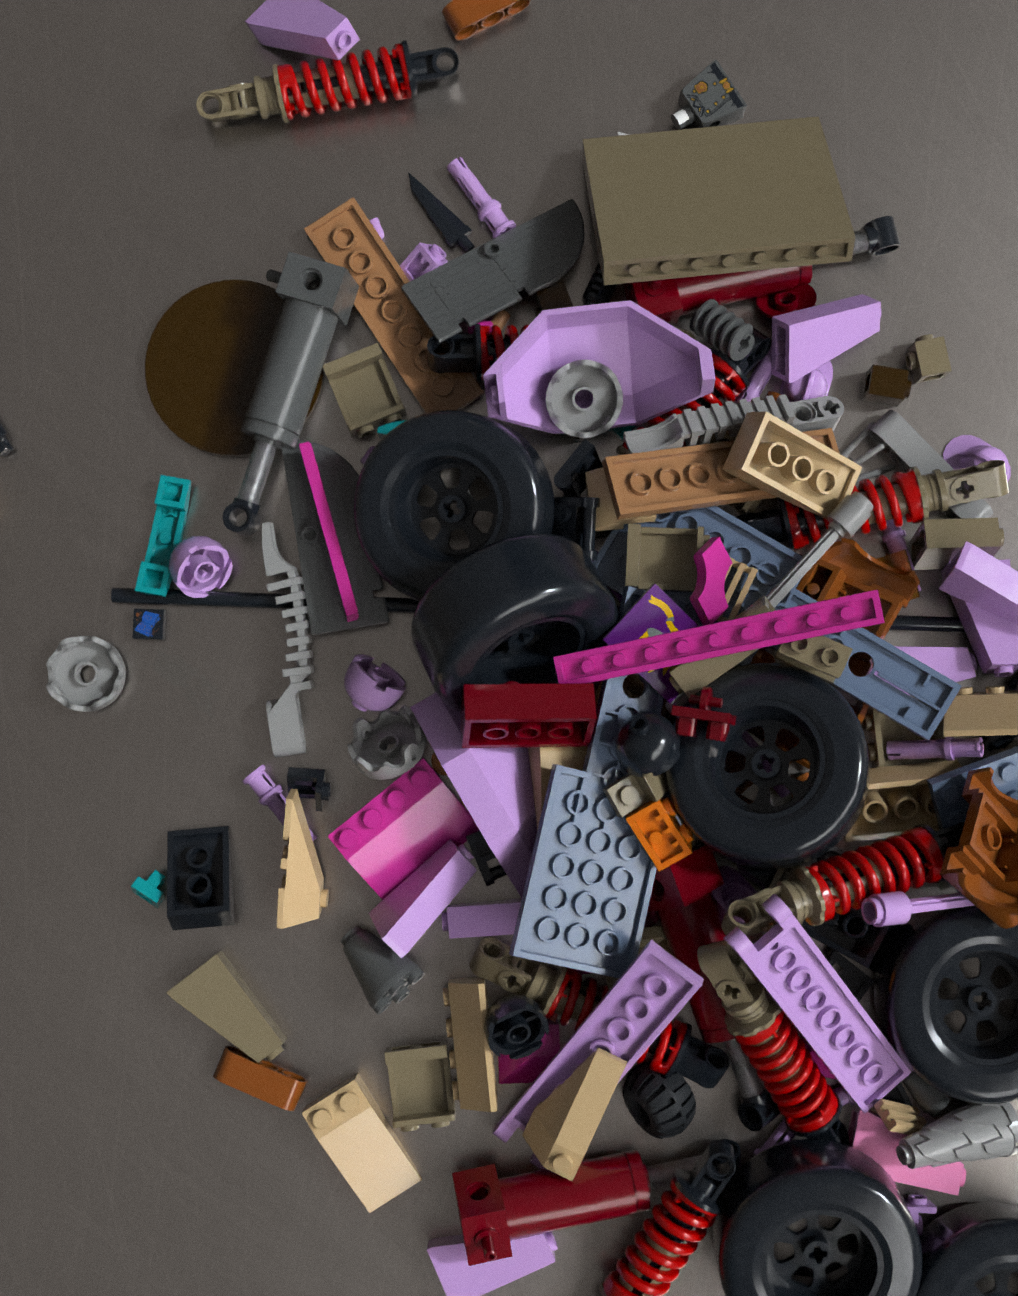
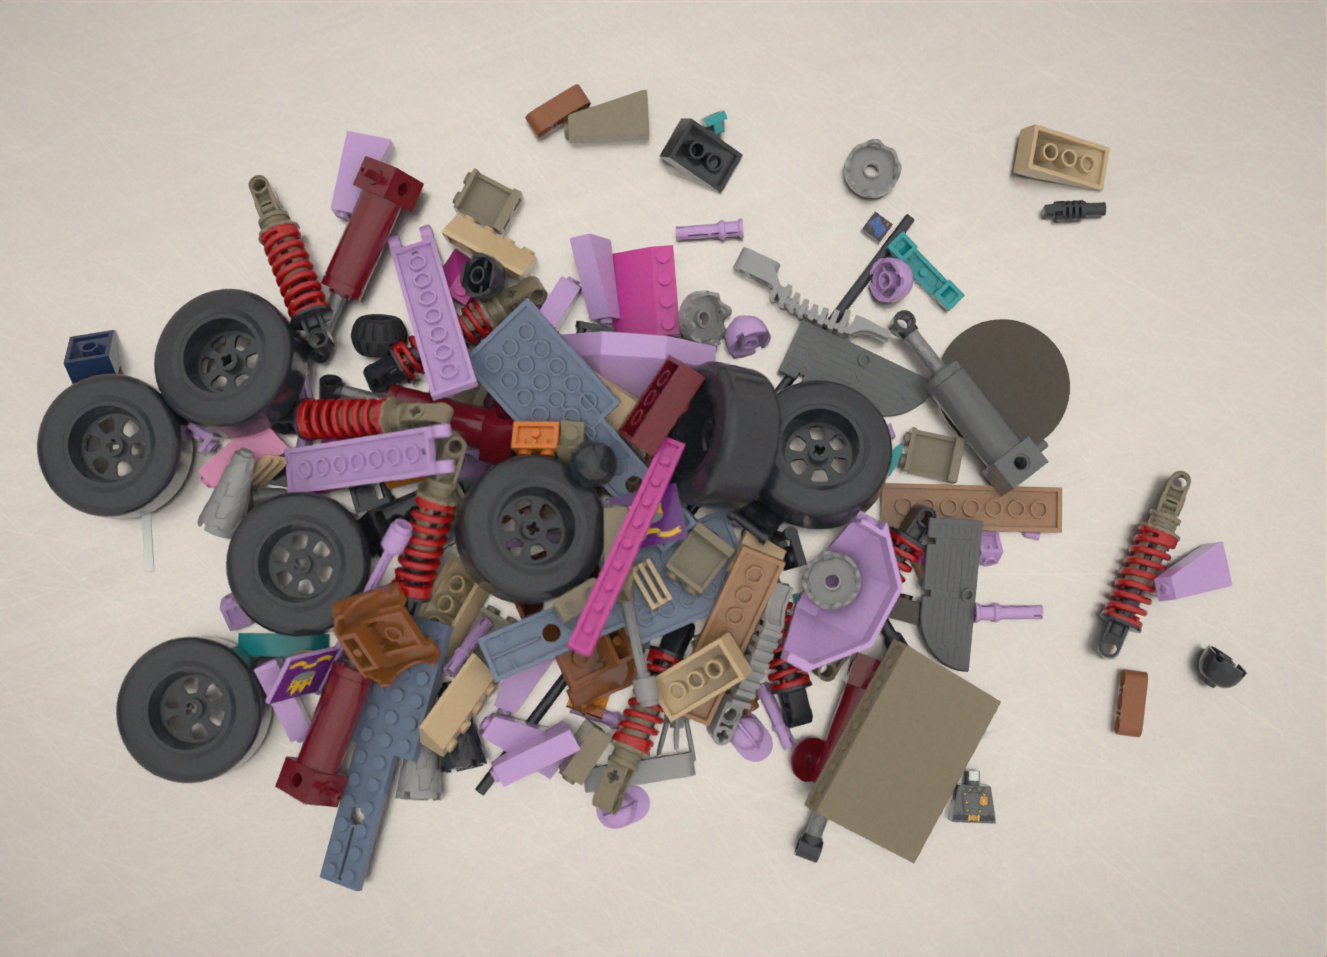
camera: 120 degrees right, 0 degrees up
tan wedge [277,789,329,929] -> none
black bracket [287,767,331,812] -> none
dark pink tile [299,441,359,622] -> none
tan slope [302,1073,422,1213] -> none
dark grey cone [341,925,425,1015] -> none
black bar [408,172,475,253] -> none
tan wedge [522,1048,627,1181] -> none
dark red hips [671,687,736,742] -> none
dark grey piece [689,299,755,361] -> none
dark pink tile [689,537,732,625] -> none
lavender slope [772,294,881,383] -> none
dark brown brick [862,364,912,407] -> none
dark tan brick [905,334,952,384] -> none

